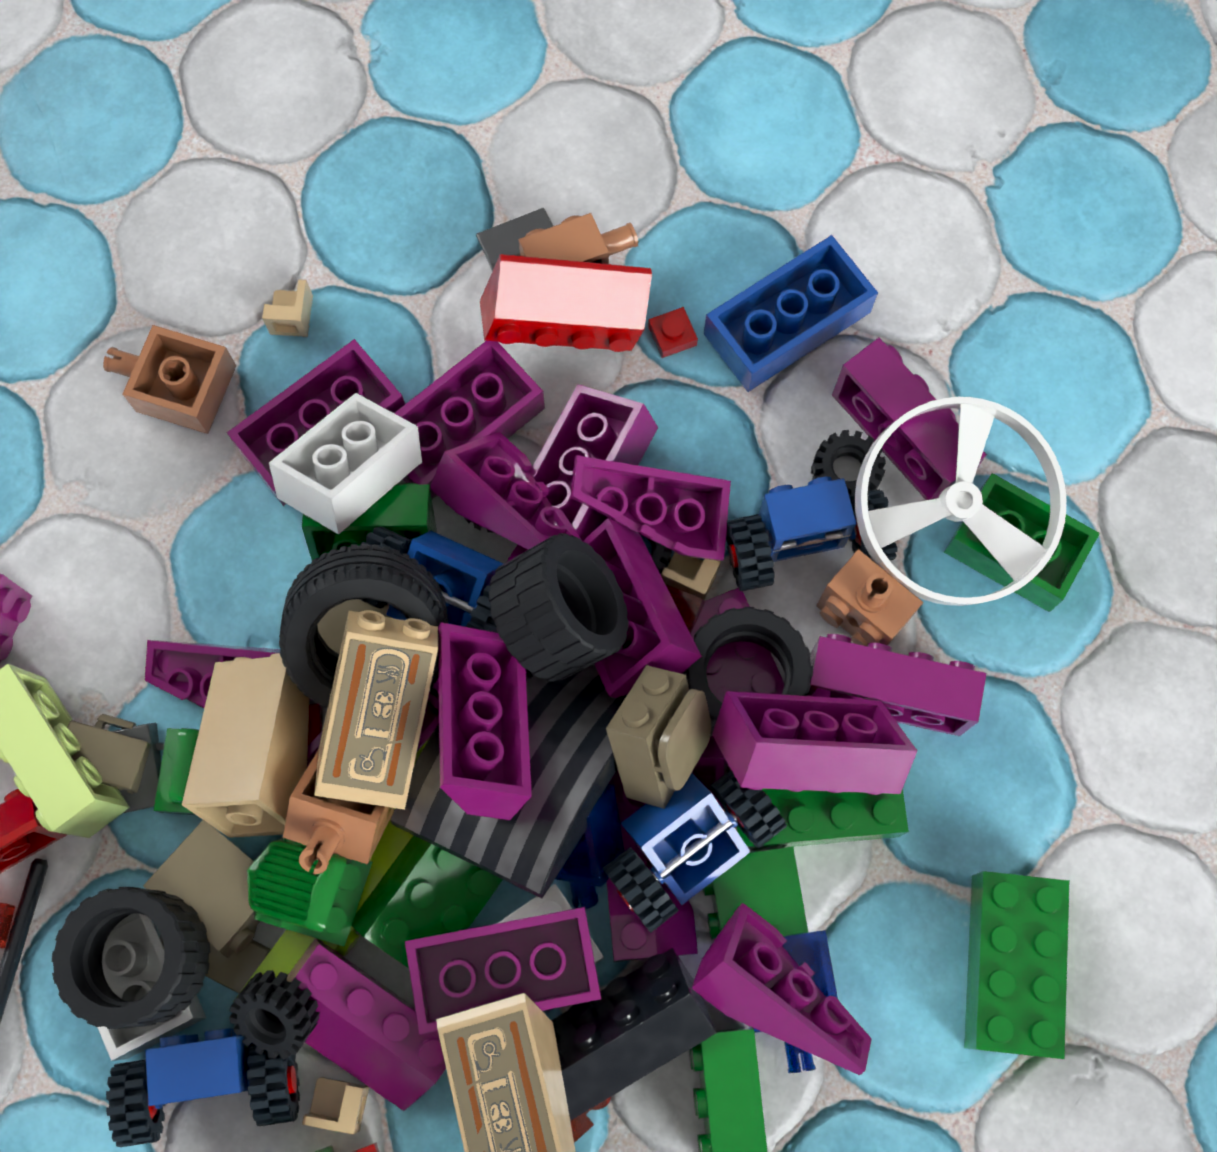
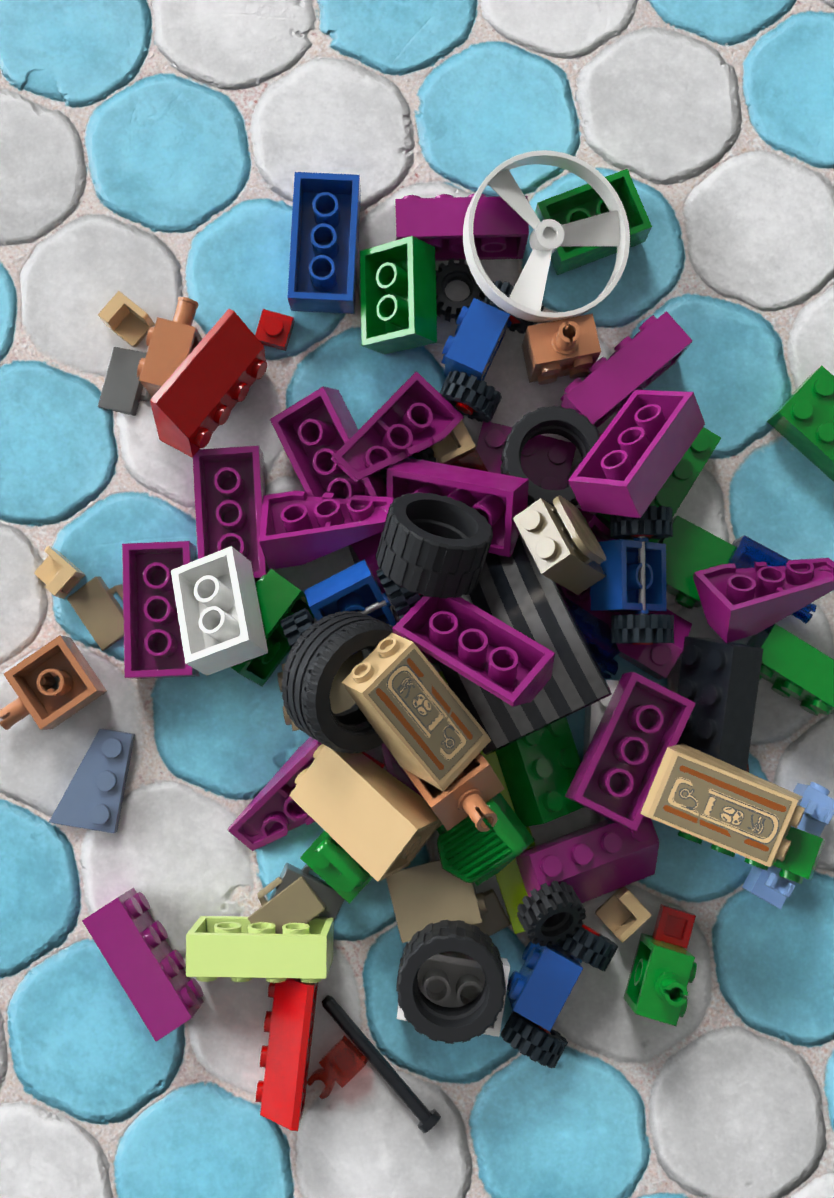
camera: 55 degrees left, 10 degrees up
none -> sand blue wing [48,729,135,833]
none -> dark tan piece [67,576,124,651]
none -> tan panel [98,291,155,347]
none -> green brick [360,236,437,354]

